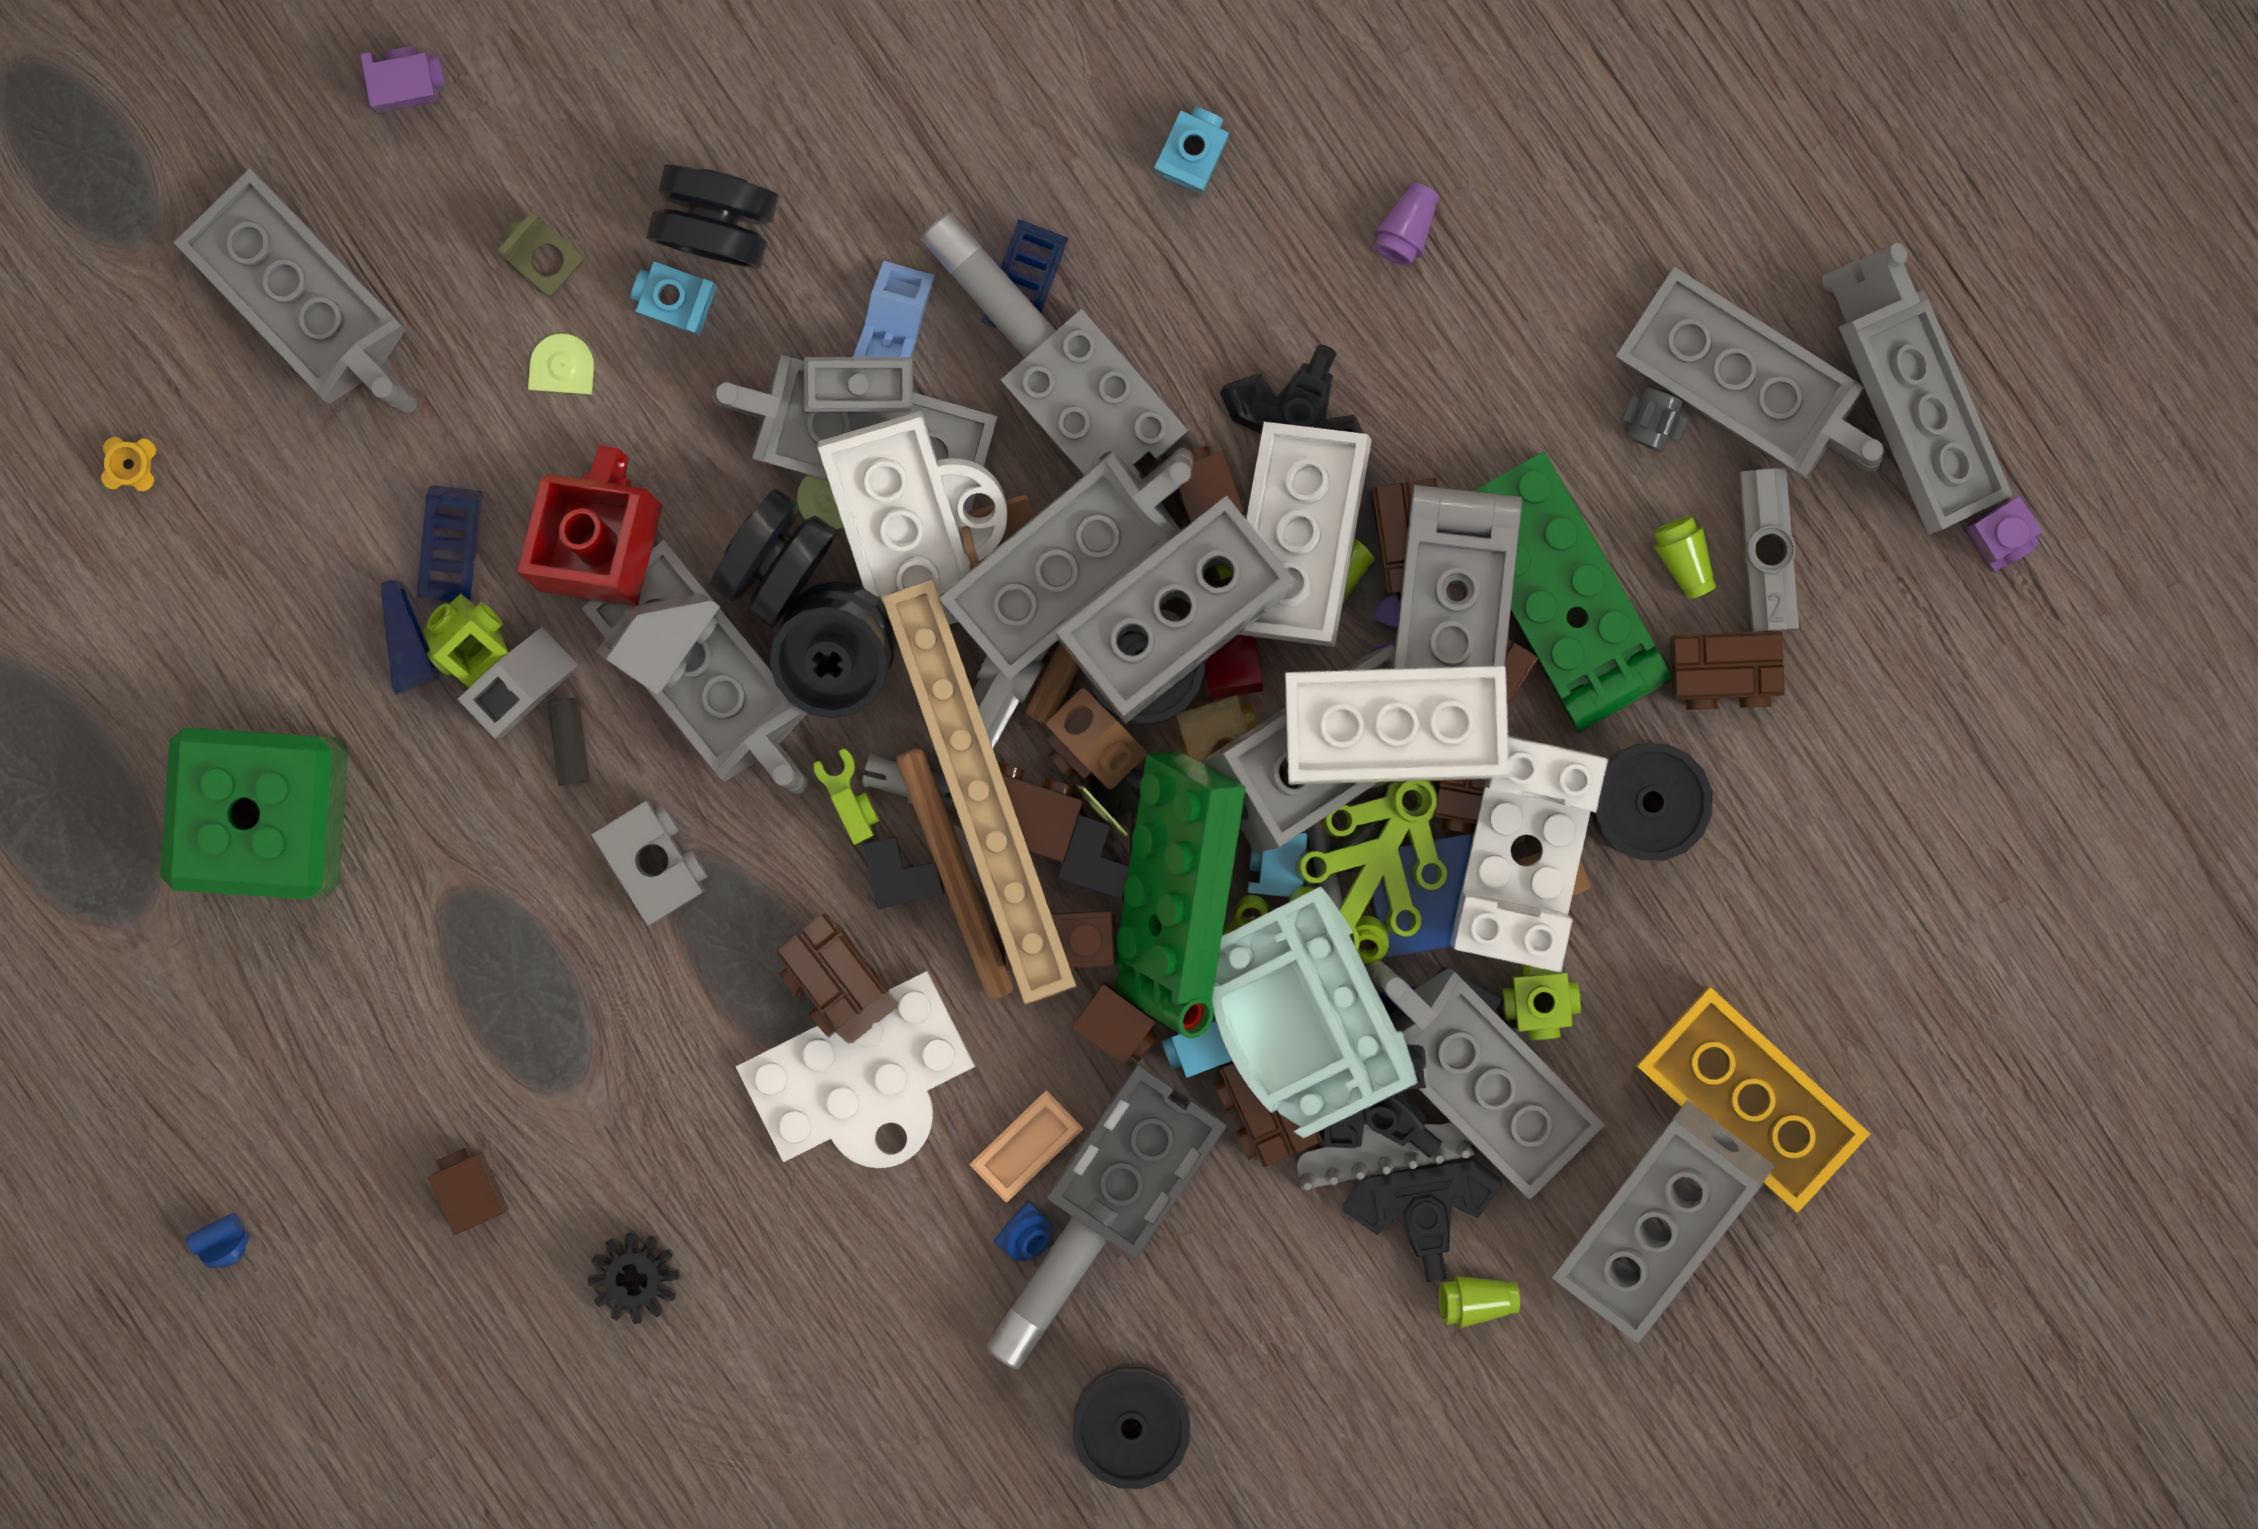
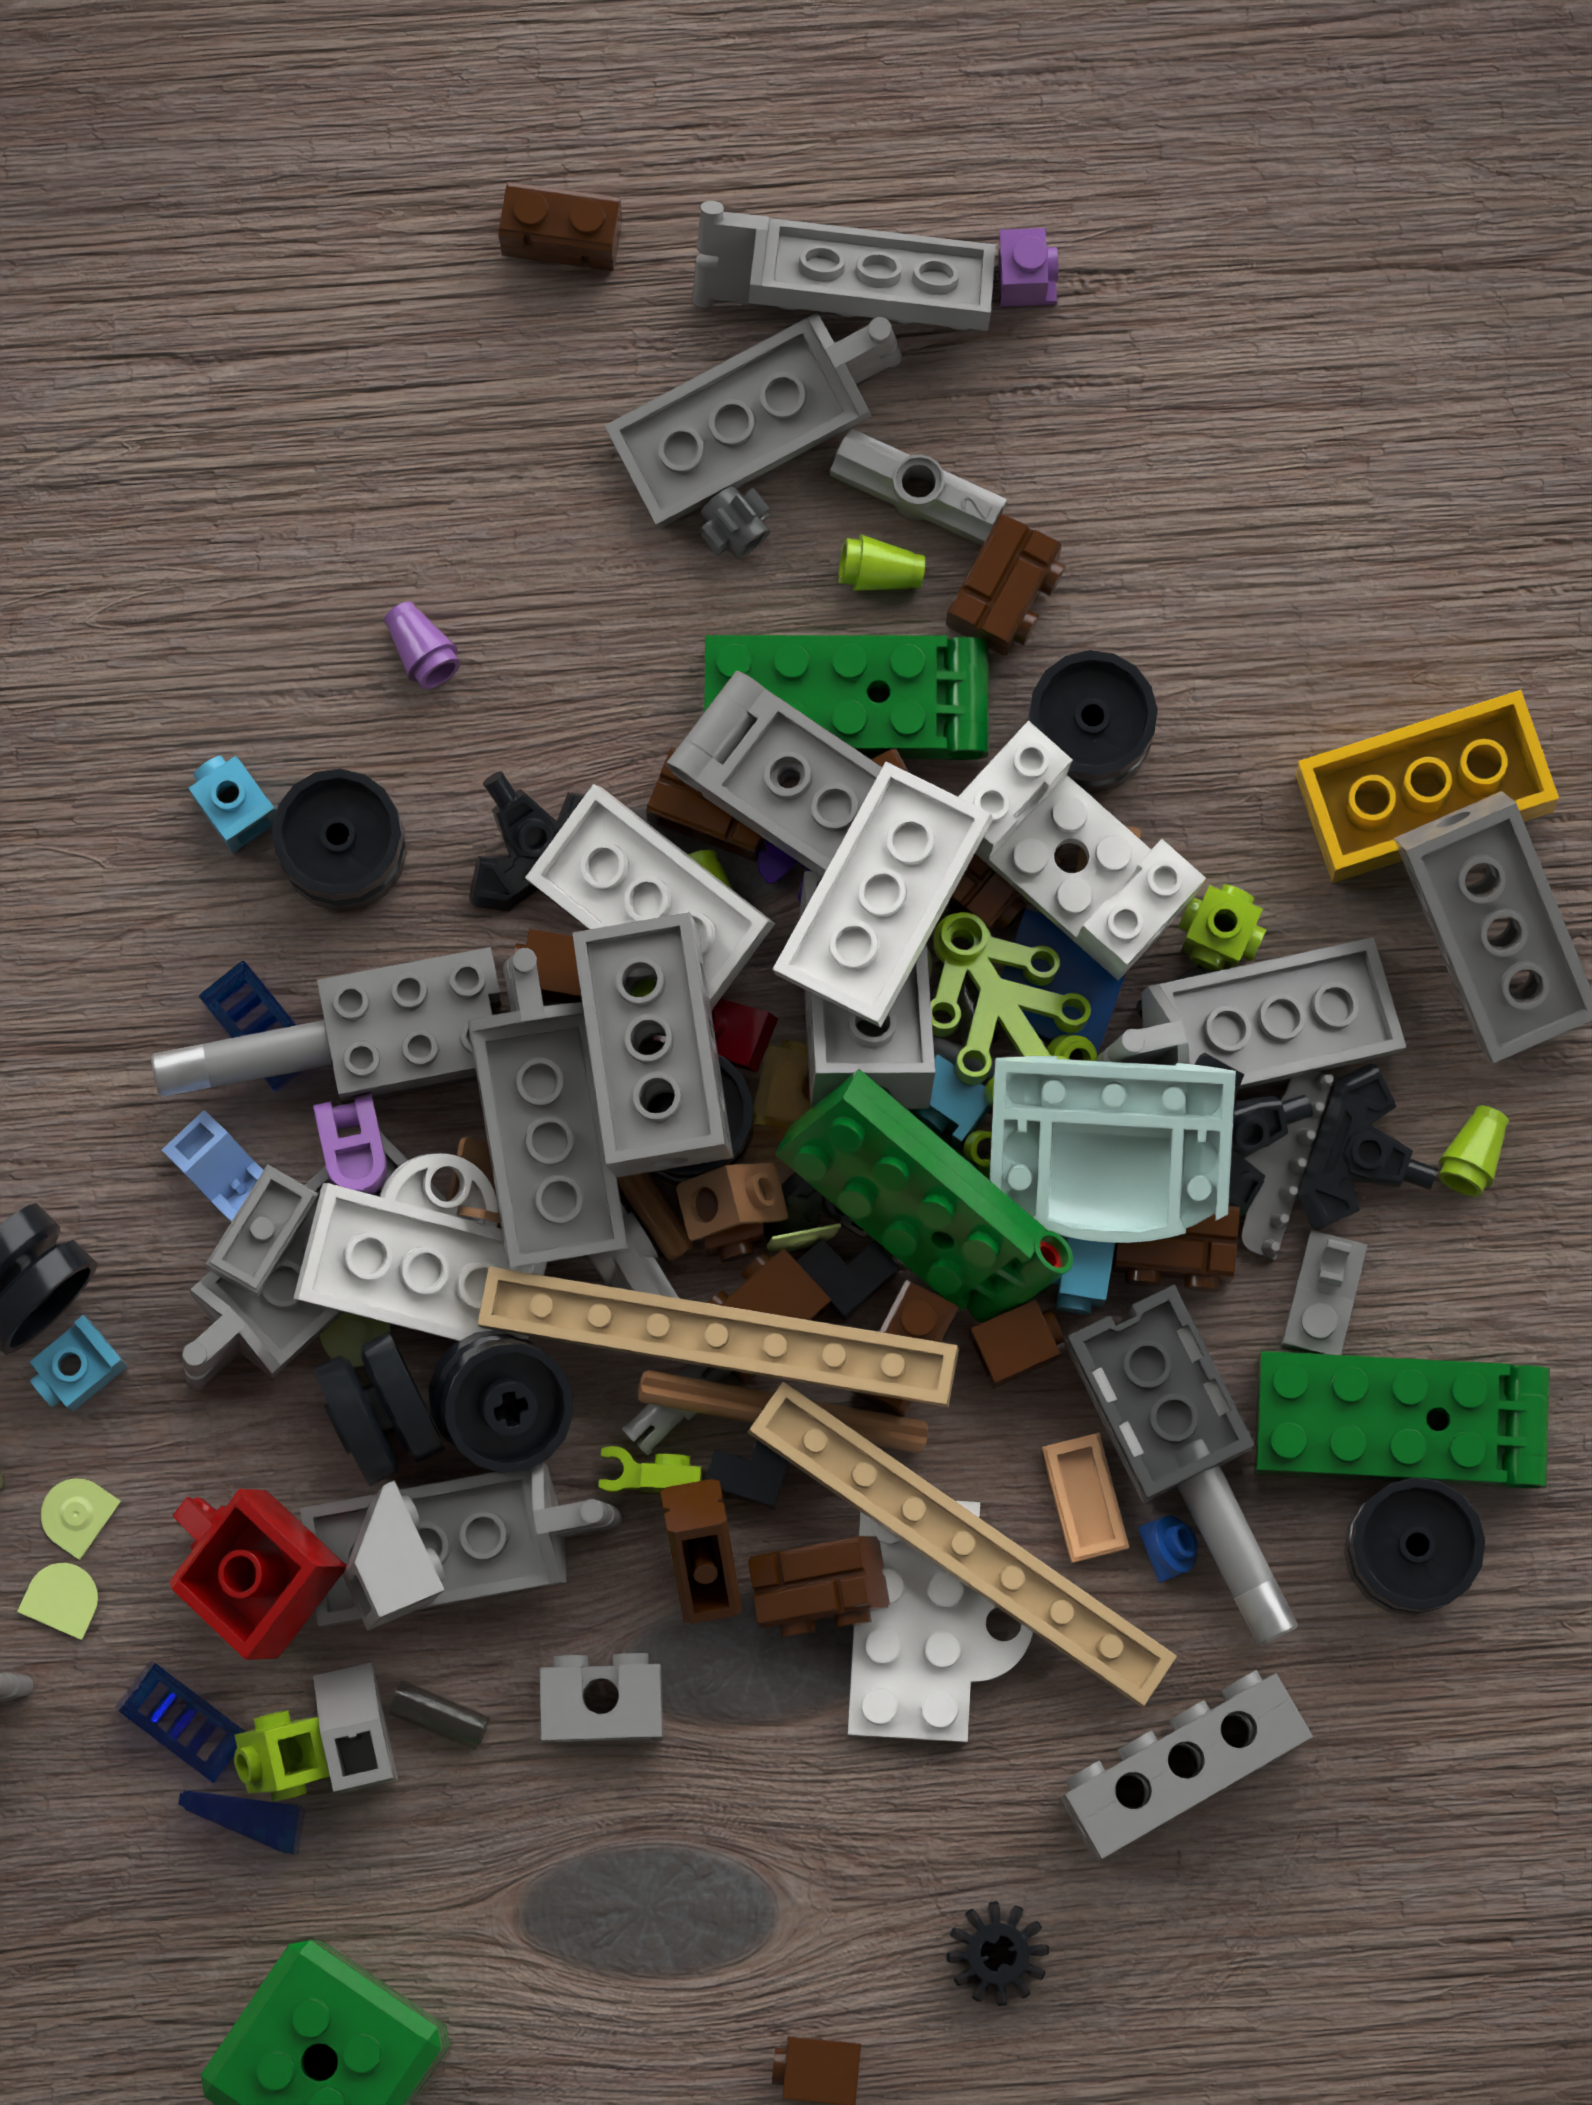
camera: 60 degrees left, 10 degrees down
none -> yellowish green piece [17,1563,98,1640]
none -> black wheel [272,768,407,912]
none -> medium lavender plate [313,1092,387,1195]
none -> reddish brown brick [498,182,622,271]
none -> reddish brown brick [660,1479,743,1624]
none -> tan plate [747,1381,1177,1707]
none -> light grey brick [1059,1670,1313,1861]
none -> green hinge [1254,1351,1550,1489]
none -> light grey plate [1281,1230,1368,1355]

